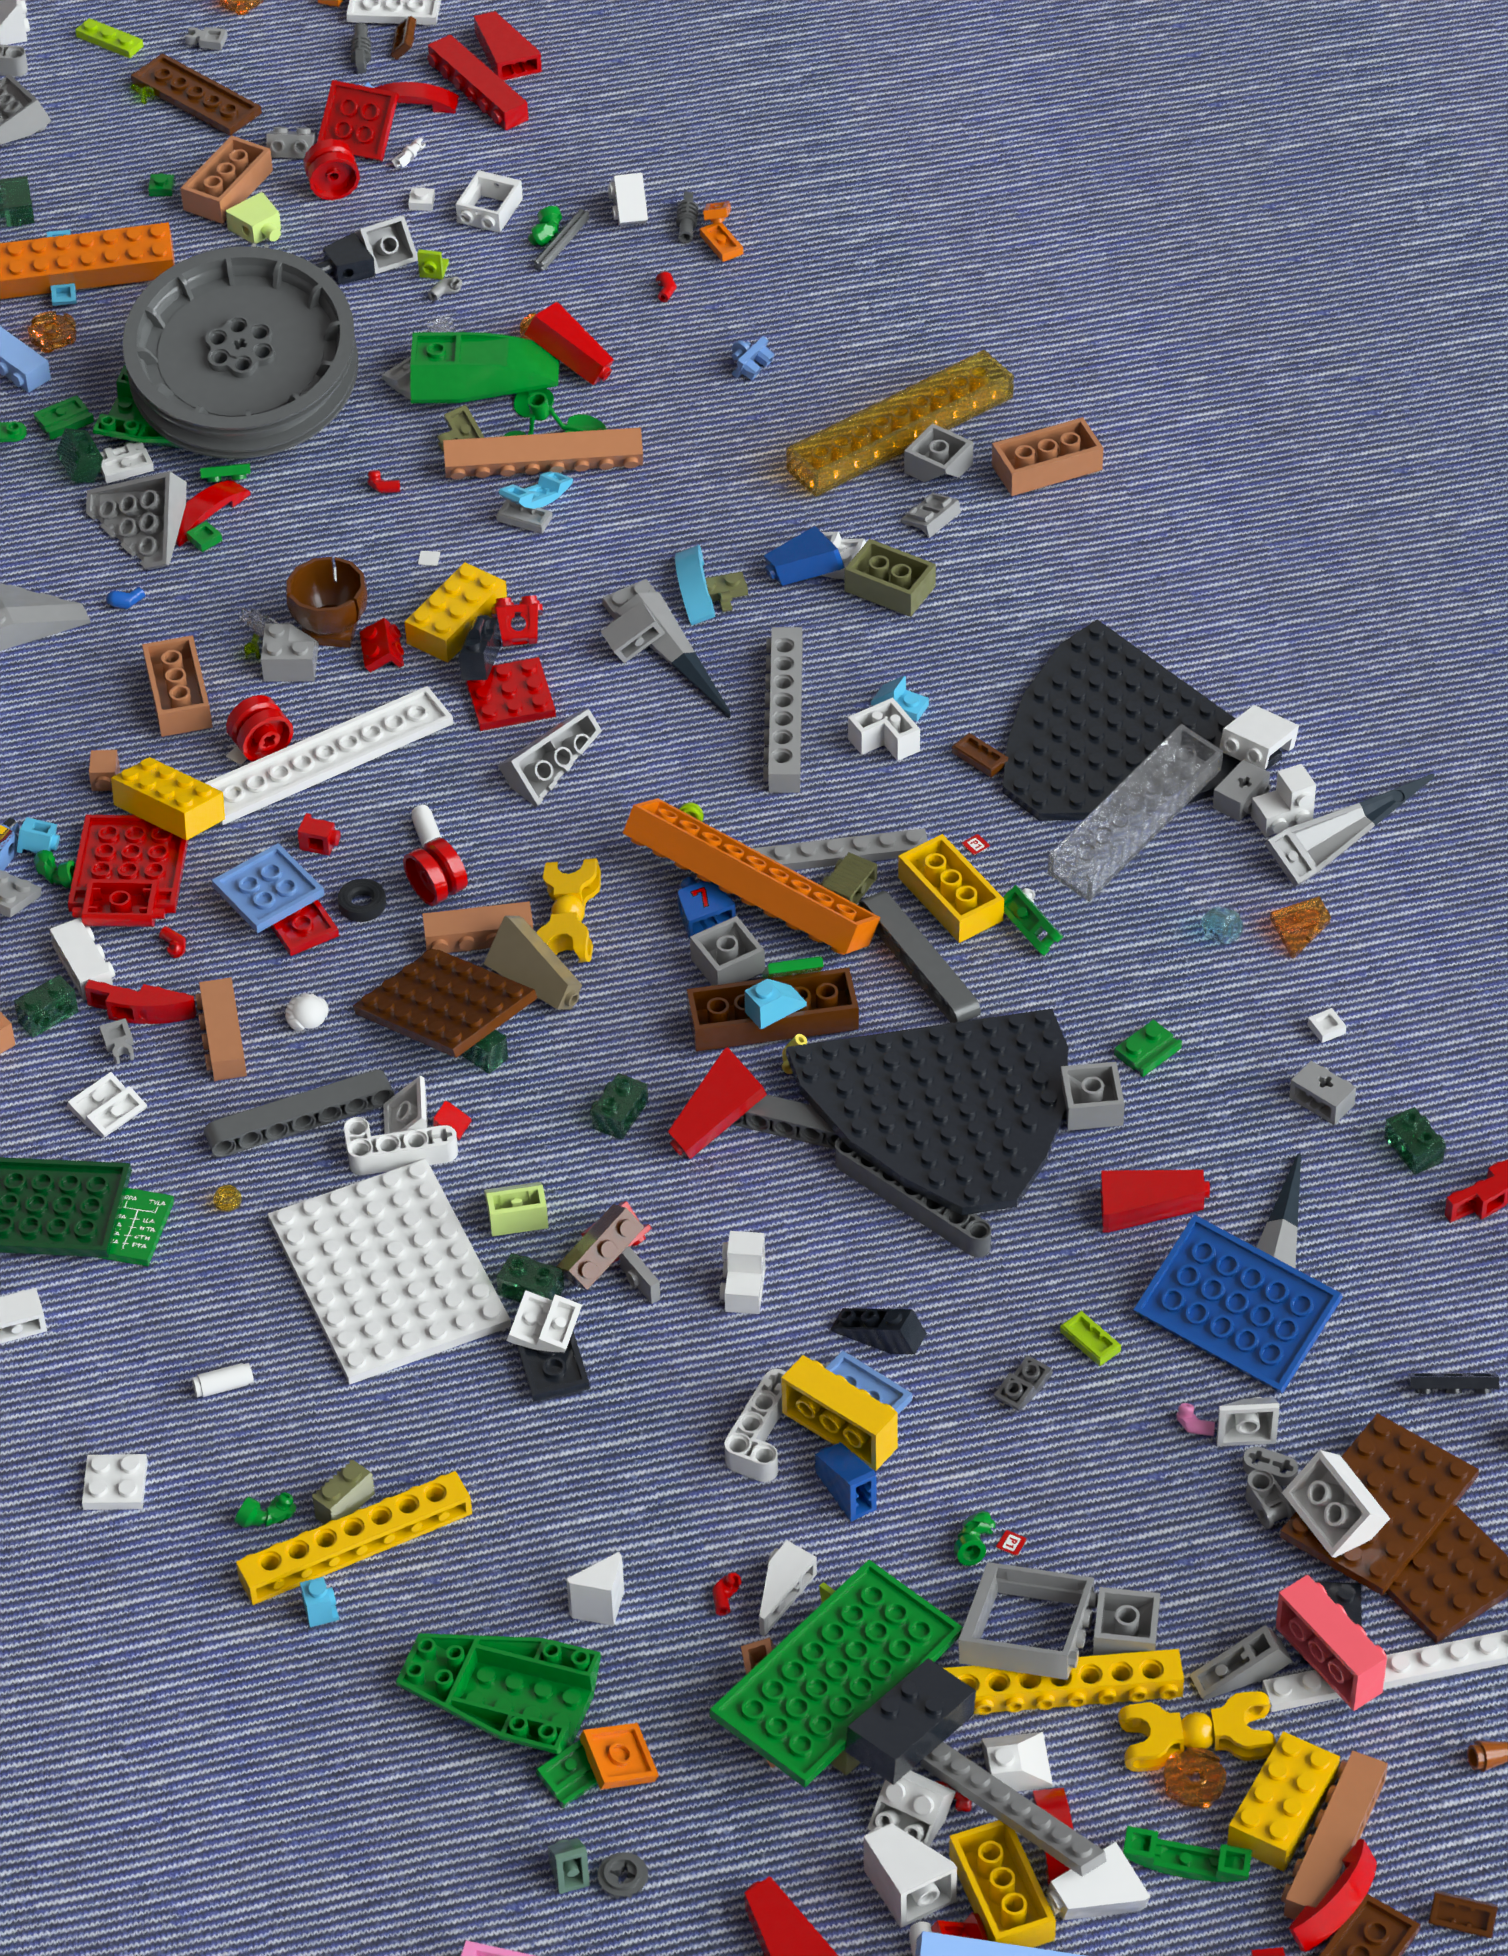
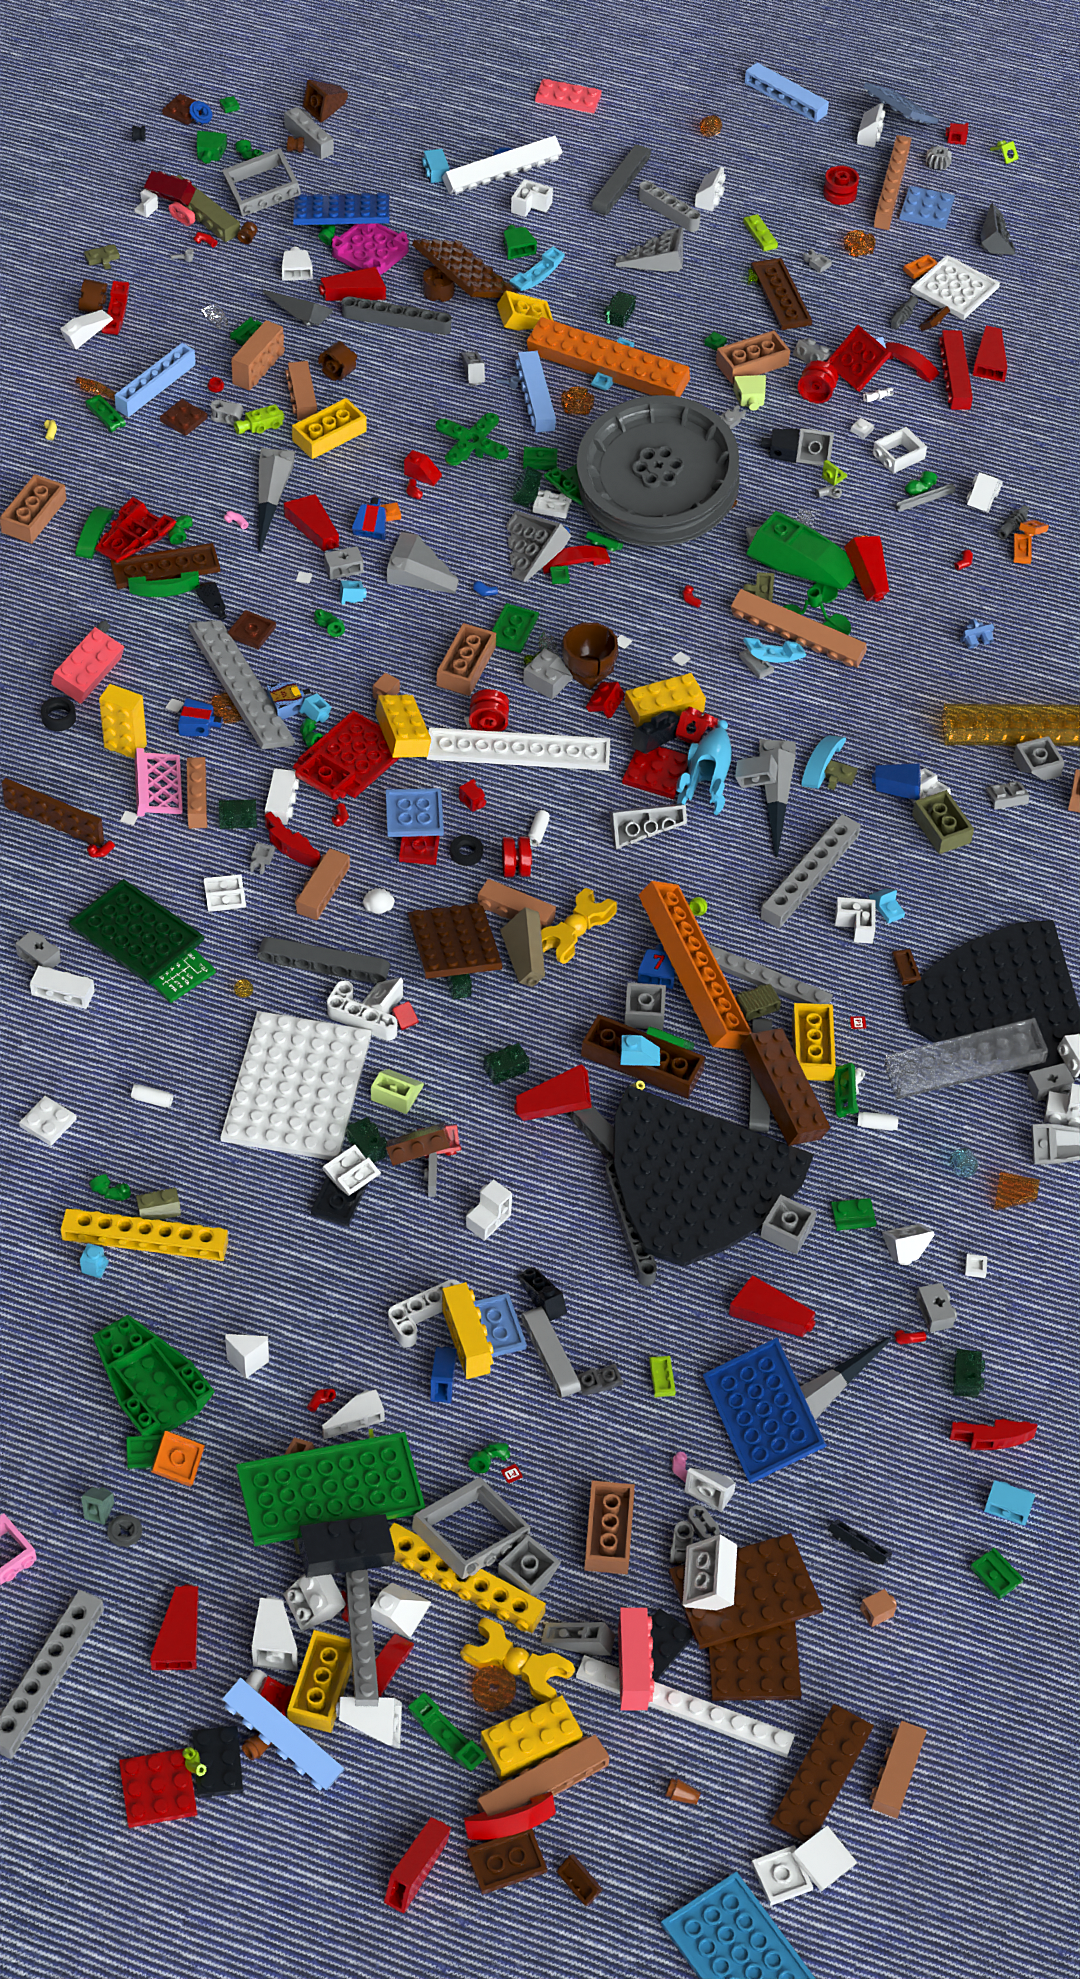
camera: 30 degrees right, 5 degrees up
none -> green plate [492,603,539,653]
none -> light grey beam [521,1306,581,1398]
none -> nougat brick [584,1481,635,1575]
none -> medium azure piece [676,720,732,816]
none -> reddish brown brick [740,1028,831,1146]
none -> white piece [857,1112,898,1131]
none -> white slope [882,1224,934,1265]
none -> red arm [894,1330,927,1345]

